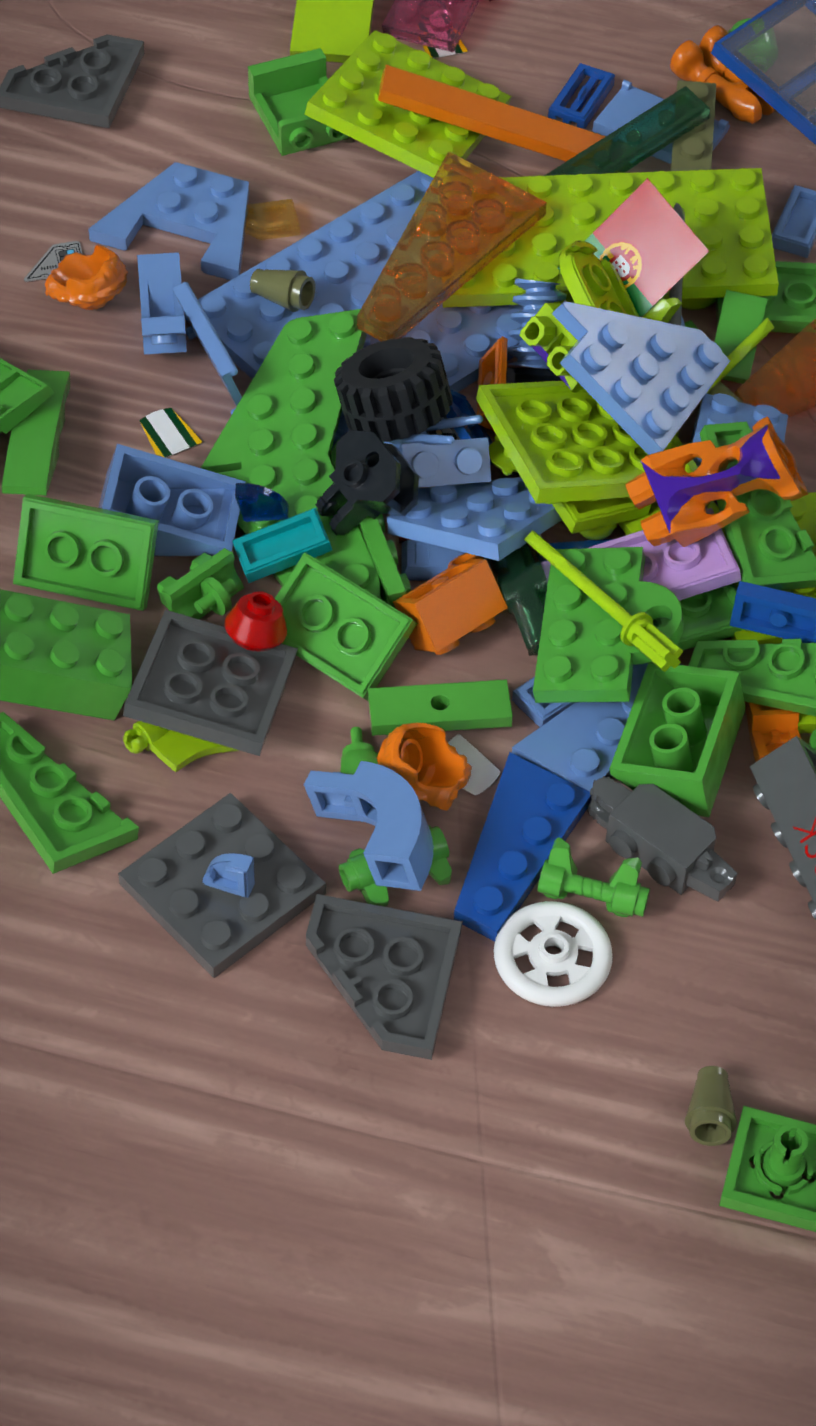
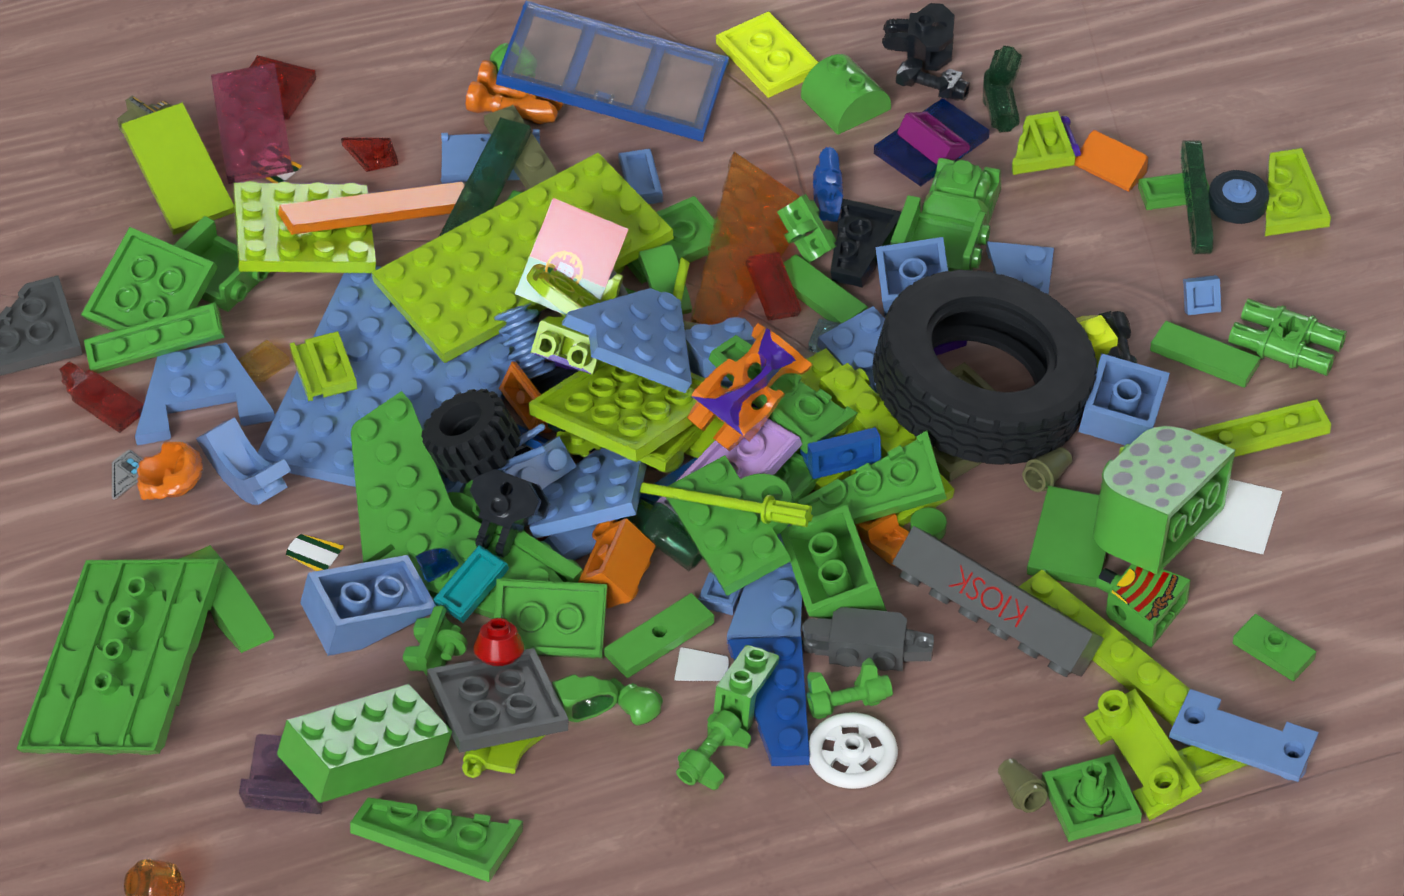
camera: 30 degrees left, 5 degrees down
bright green tile [13,494,159,611] -> none
dark grey plate [118,793,326,978] -> none
medium blue door [172,282,242,415] -> none
medium blue tile [202,853,255,897] -> none
olive cone [250,269,315,312] -> none
medium blue arch [304,761,434,891] -> none
dark grey plate [306,894,462,1060] -> none
clear orange wing [357,152,547,342] -> none
orange hair [377,723,472,811] -> none
blue tile [548,63,615,129] -> none
none -> clear red hinge [59,361,144,433]
none -> bright green plate [81,227,218,331]
none -> bright green tile [84,302,225,375]
none -> lime plate [289,331,357,402]
none -> clear red piece [341,137,399,172]
none -> bright green rock [552,674,619,722]
none -> bright green bracket [713,645,779,732]

